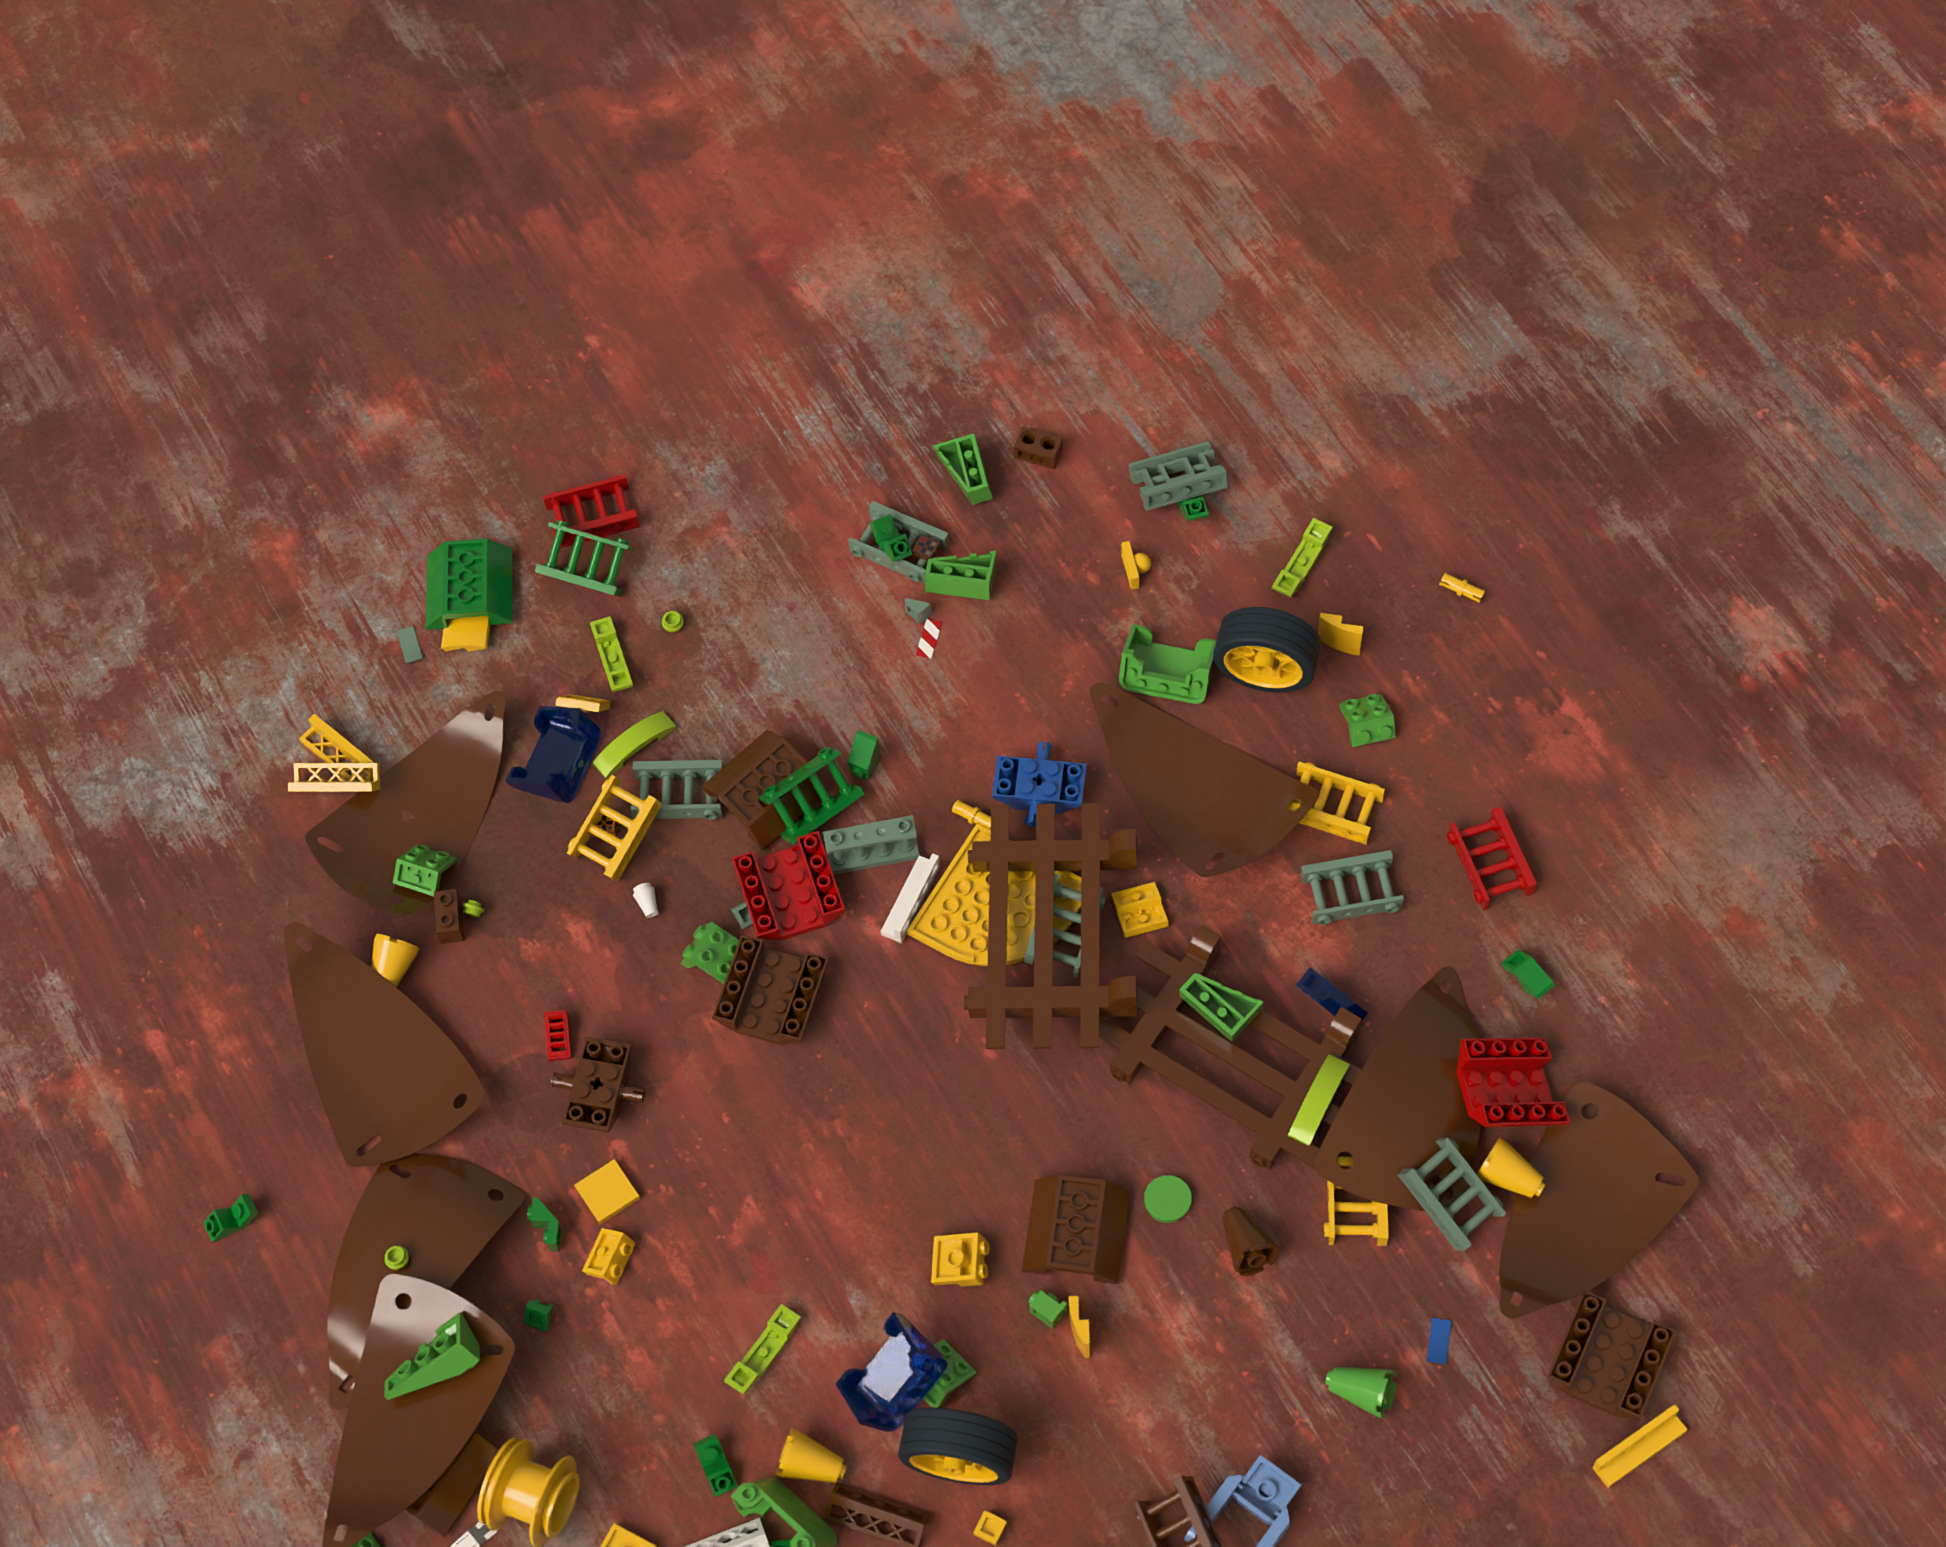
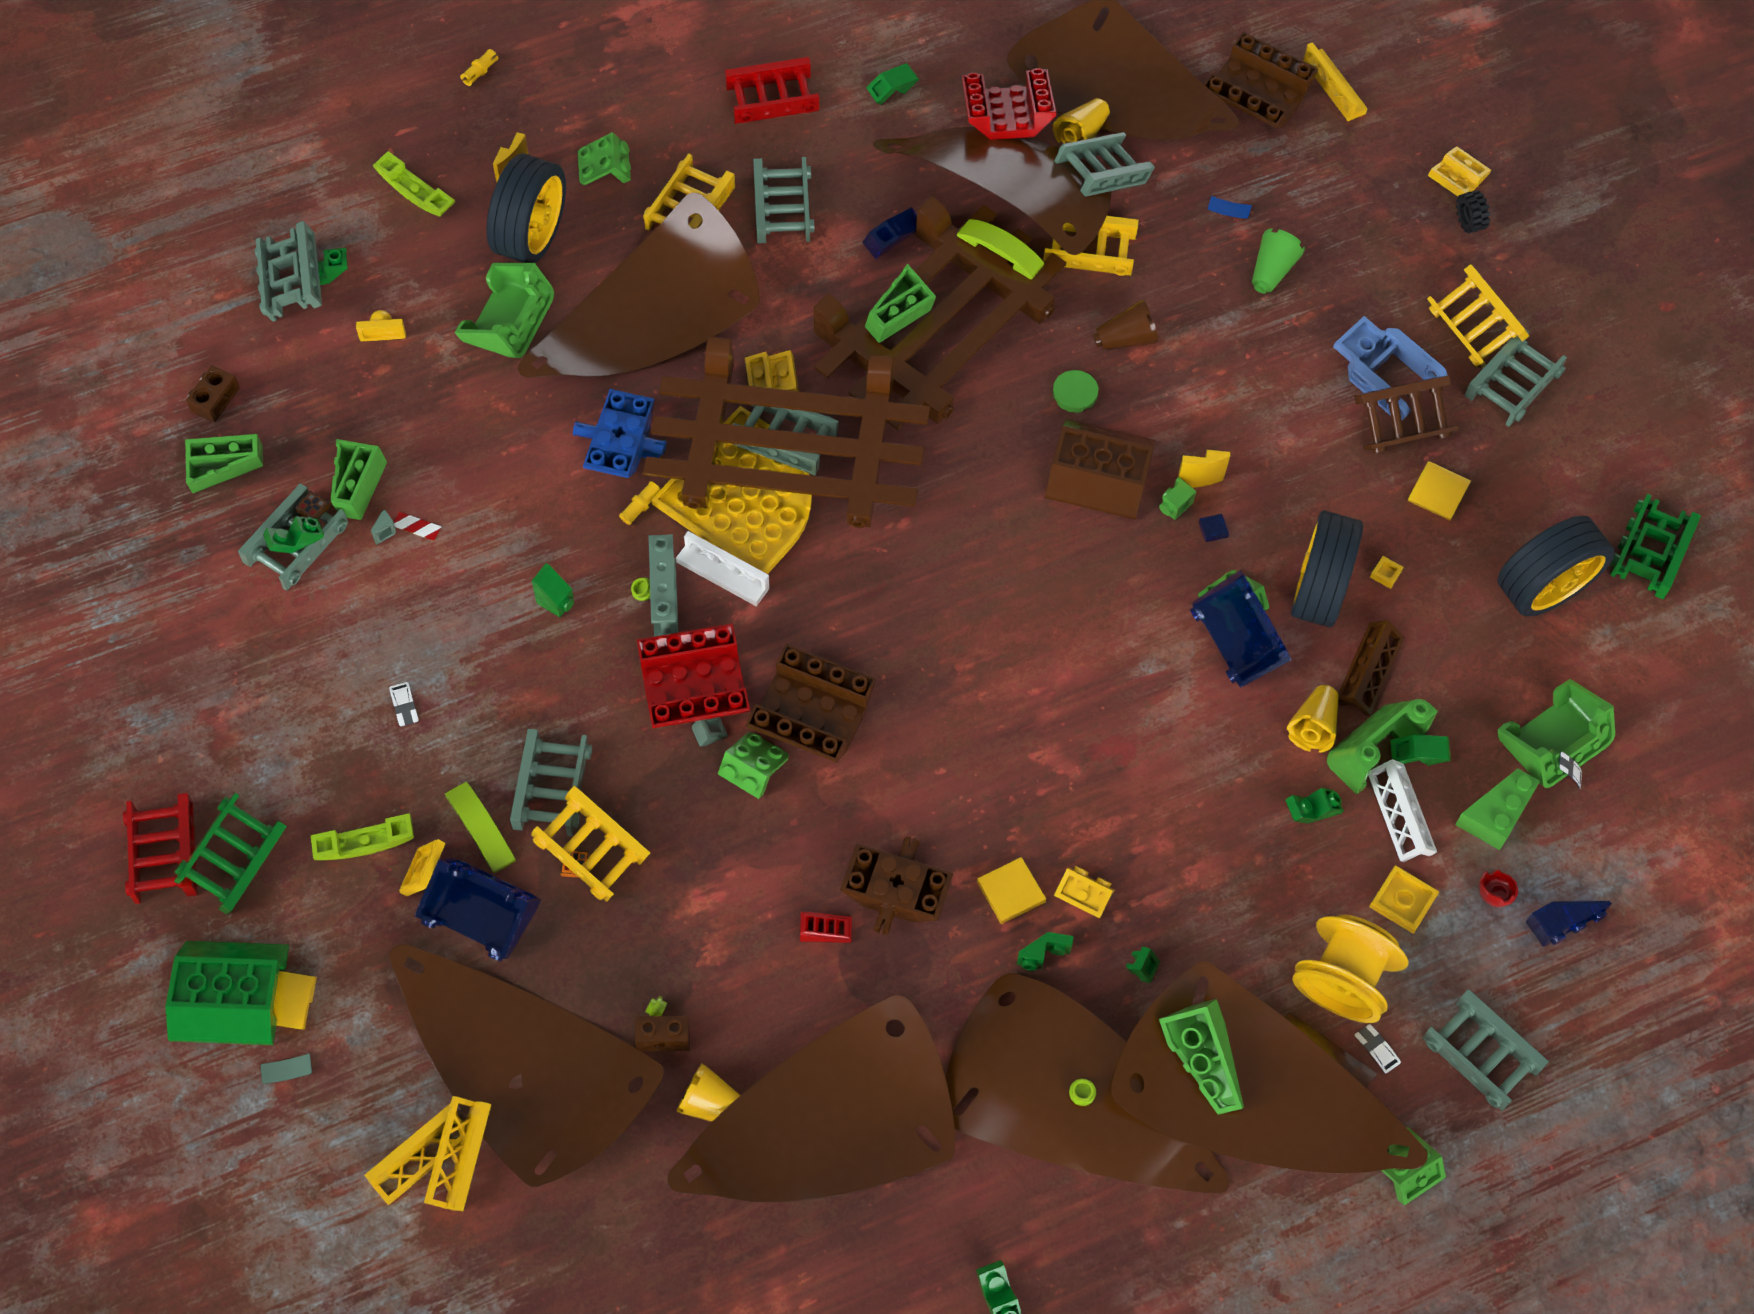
camera: 90 degrees left, 0 degrees up
bright green bracket [393,845,456,897] -> none
white cone [633,883,659,918] -> none
lime plate [662,611,684,632] -> none
reddish brown slope [701,730,828,851] -> none
lime slope [724,1304,801,1395] -> none
green fence [759,747,864,845] -> none
yellow plate [931,1233,989,1287] -> none
none -> sticker [389,682,419,726]
none -> clear blue tile [1199,514,1229,542]

